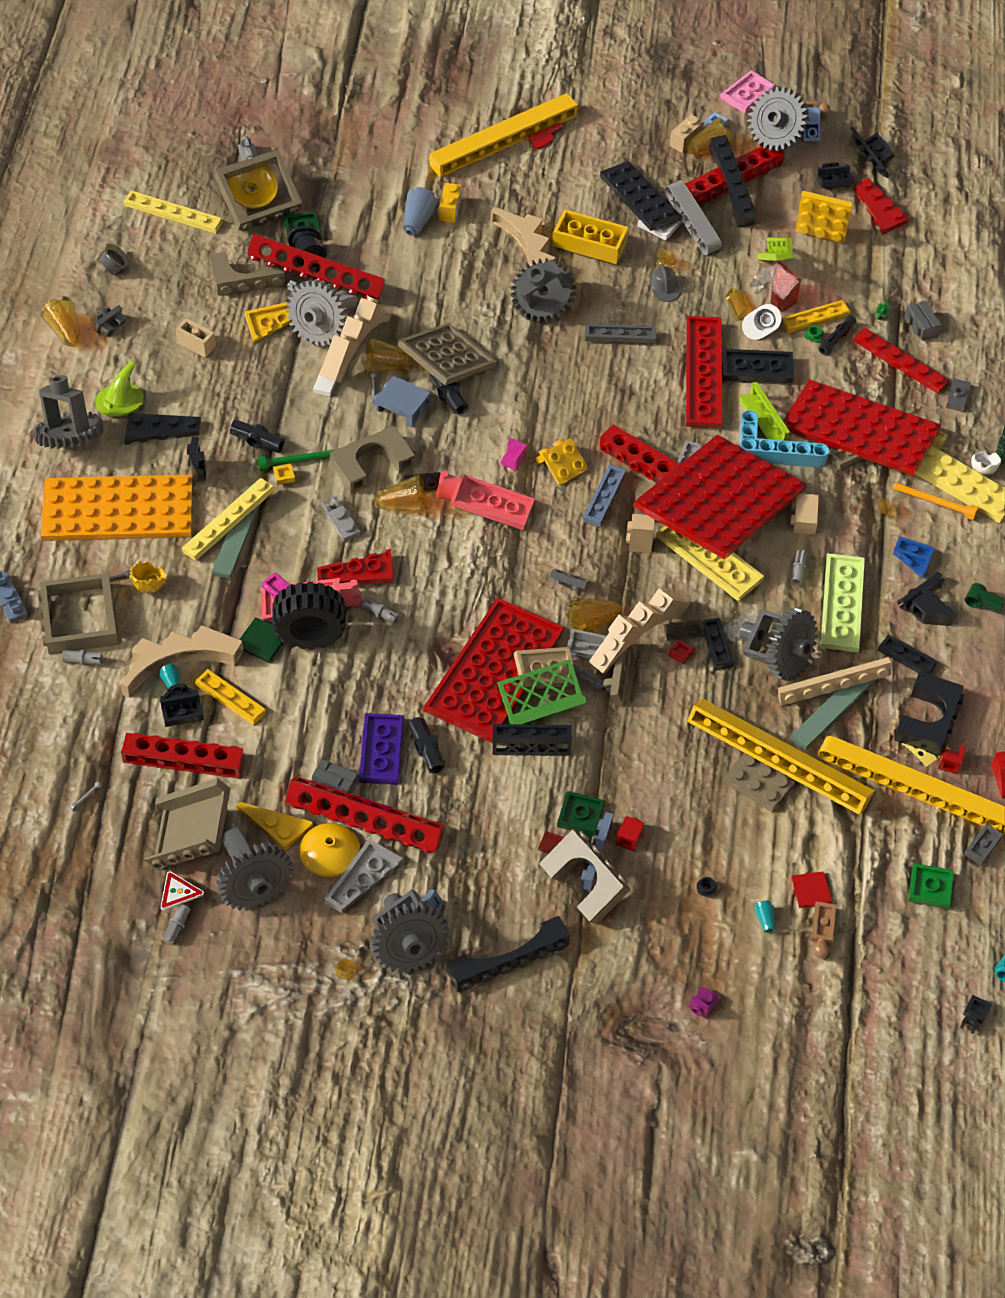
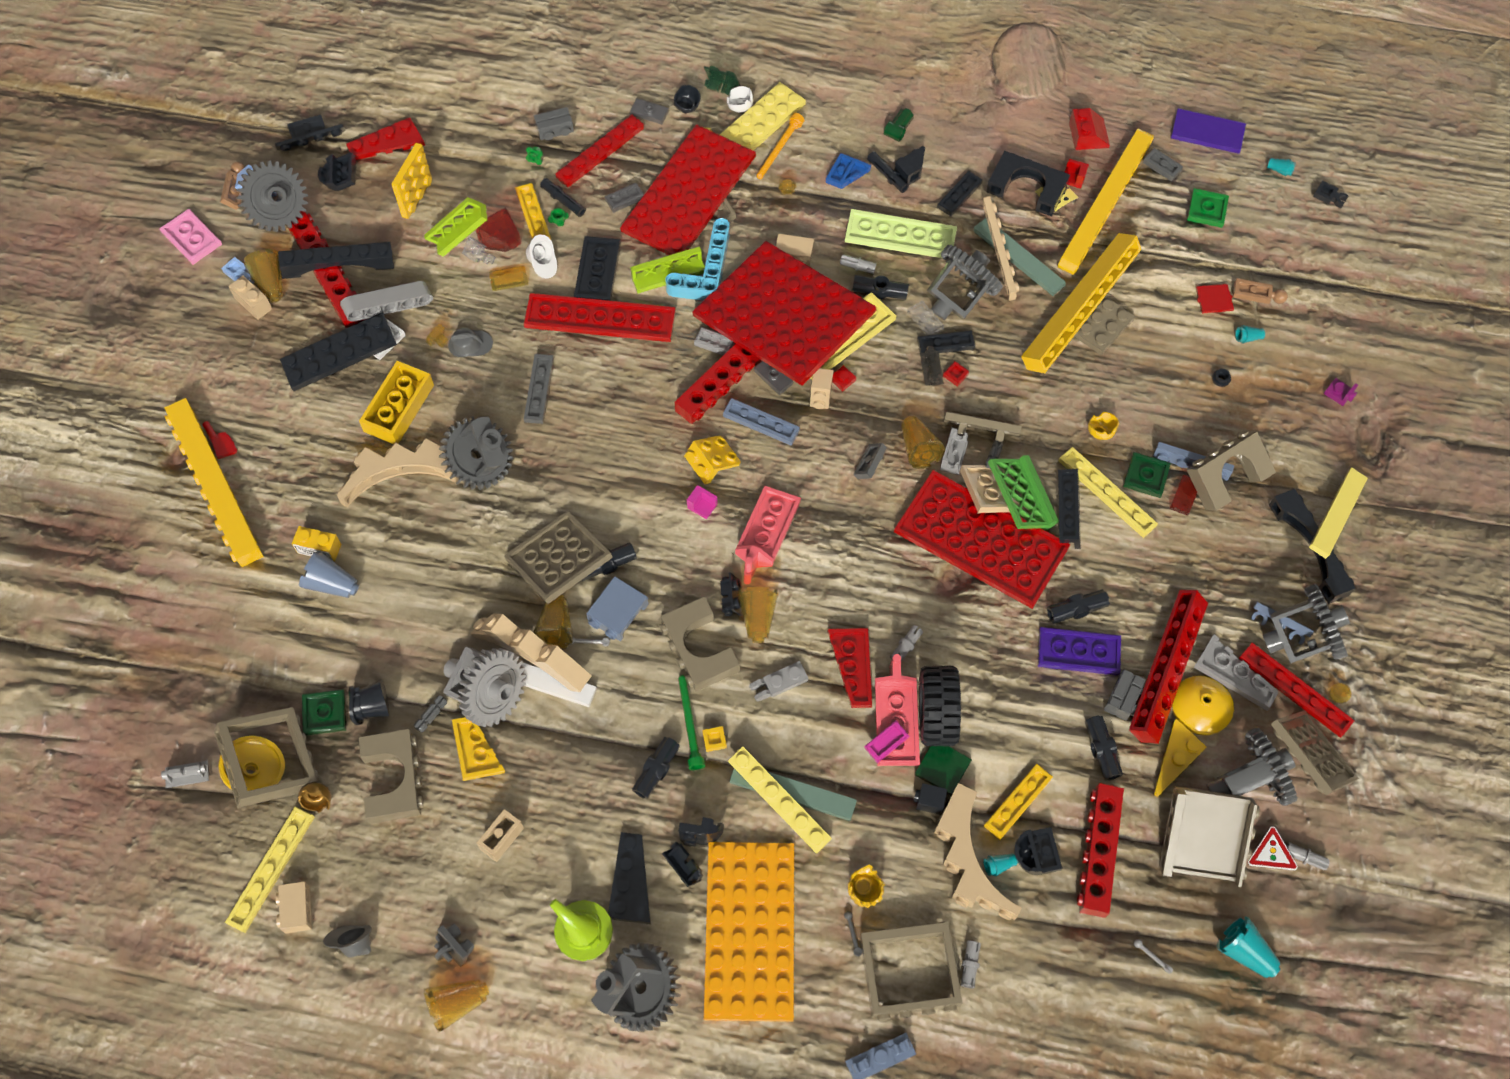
camera: 85 degrees left, 10 degrees up
red brick [247,233,386,300] -> none
tan arch [589,588,690,674] -> none
red brick [616,816,645,852] -> none
none -> tan brick [275,881,312,934]
none -> pearl gold hair [298,782,332,813]
none -> flat silver plate [605,183,644,213]
none -> black hinge [662,842,703,887]
none -> black hair [673,85,701,114]
none -> red plate [832,365,857,392]
none -> black piece [852,275,909,300]
none -> black brick [914,783,947,815]
none -> light yellow tile [1058,447,1158,538]
none -> black piece [1085,715,1123,781]
none -> yellow hair [1087,412,1119,440]
none -> teal cone [1216,916,1281,978]
none -> red plate [1239,643,1355,738]
none -> dark tan plate [1271,711,1359,795]
none -> light yellow tile [1309,467,1368,558]

